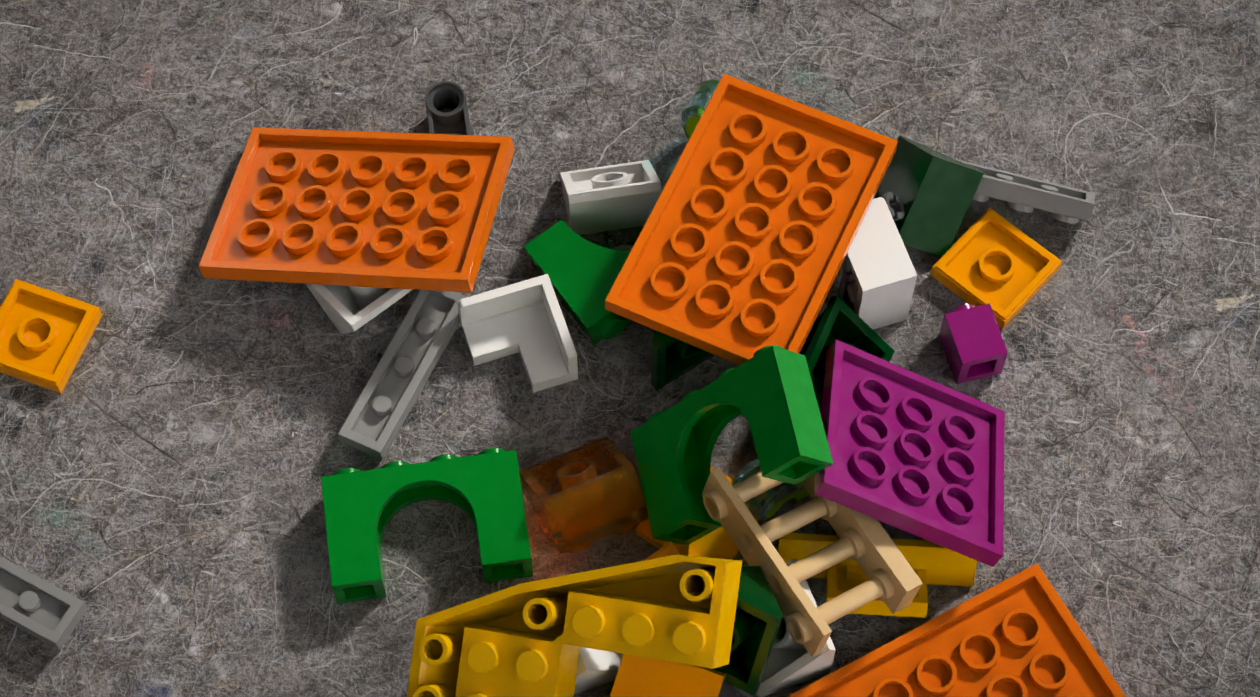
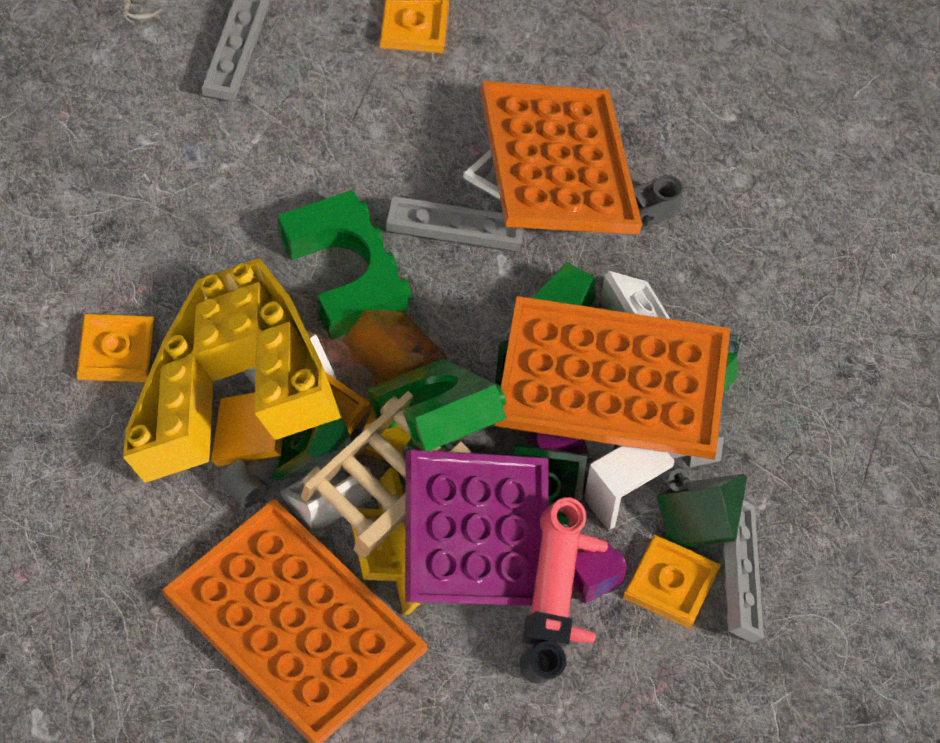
camera: 70 degrees right, 5 degrees down
white panel [457,274,578,393] -> none
none -> coral piece [519,498,608,683]

